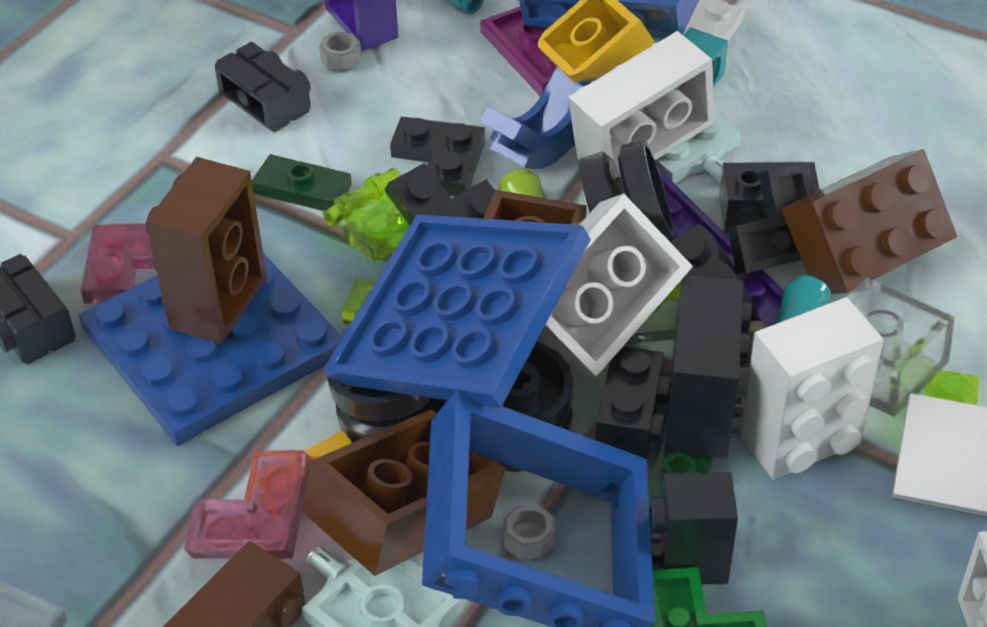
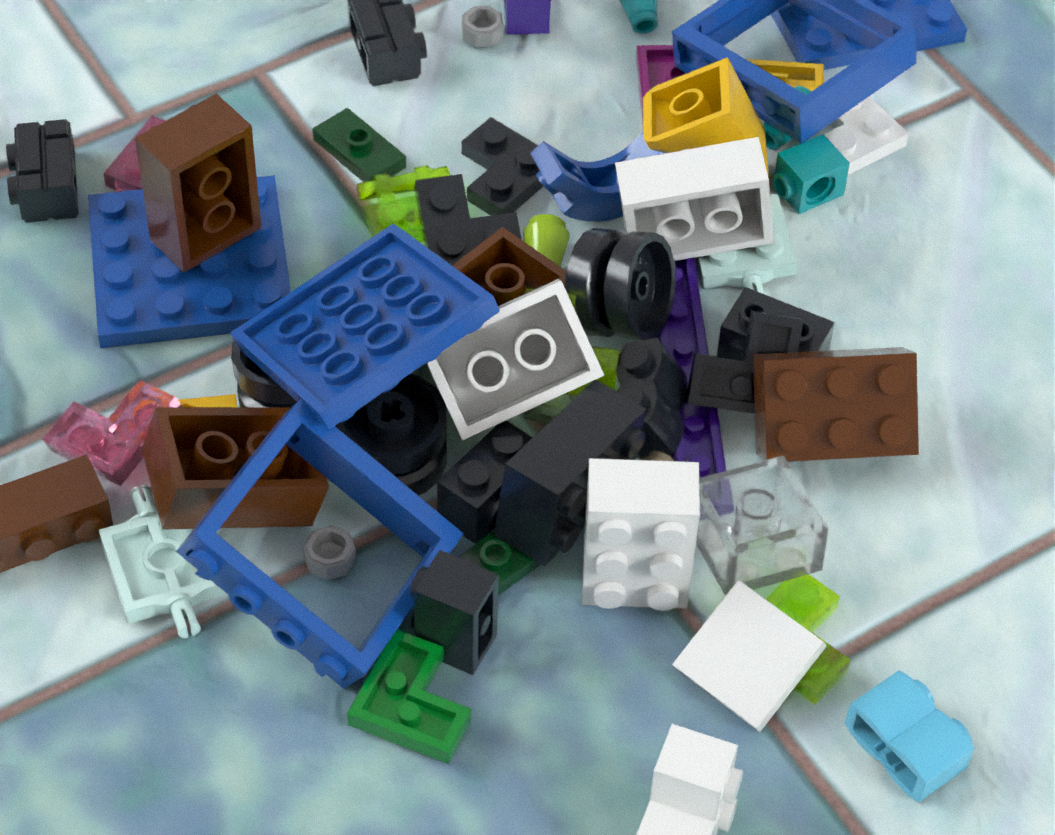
camera: 25 degrees right, 5 degrees up
teal cone [776,275,831,324] -> none

